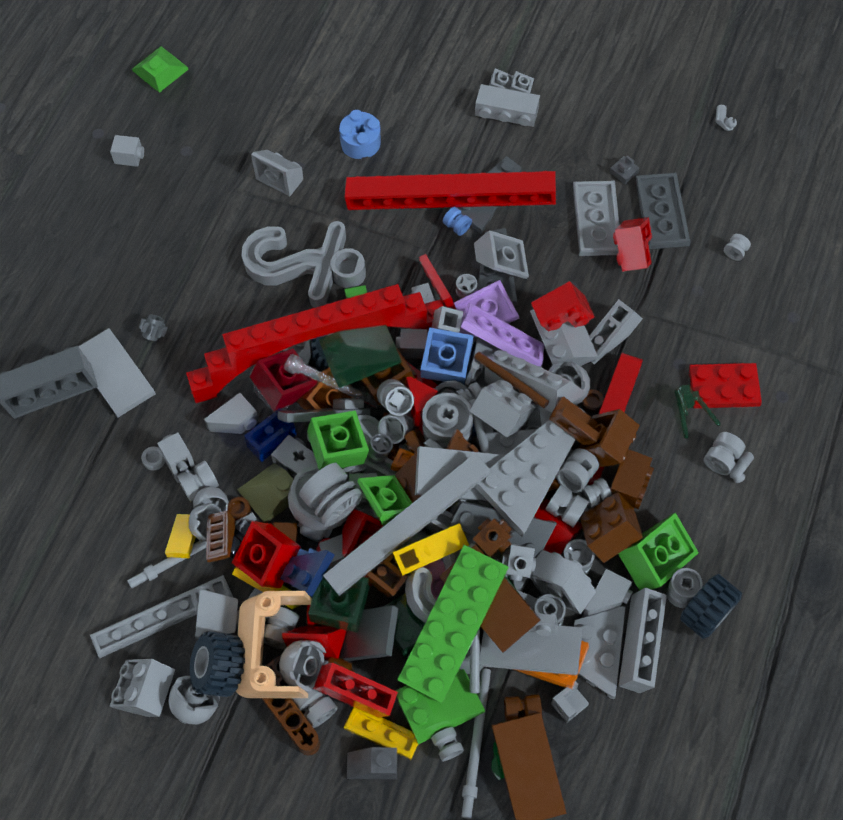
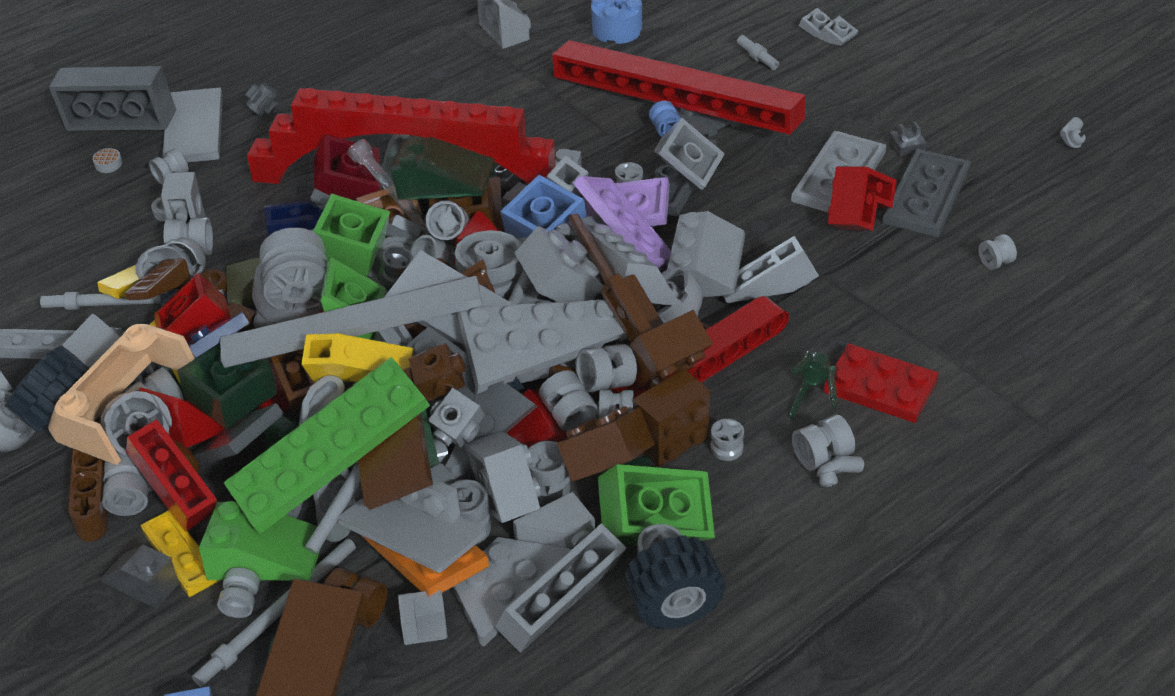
camera: 30 degrees right, 20 degrees down
light grey slope [204,393,259,434] -> none
light grey piece [242,221,366,308] -> none
red tile [419,254,456,310] -> none
light grey brick [475,84,540,127] -> none
red brick [531,281,594,332] -> none
none -> light grey tile [92,148,122,173]
none -> light grey wheel [149,148,188,185]
none -> light grey wheel [710,419,744,461]
none -> light grey bar [737,35,779,70]

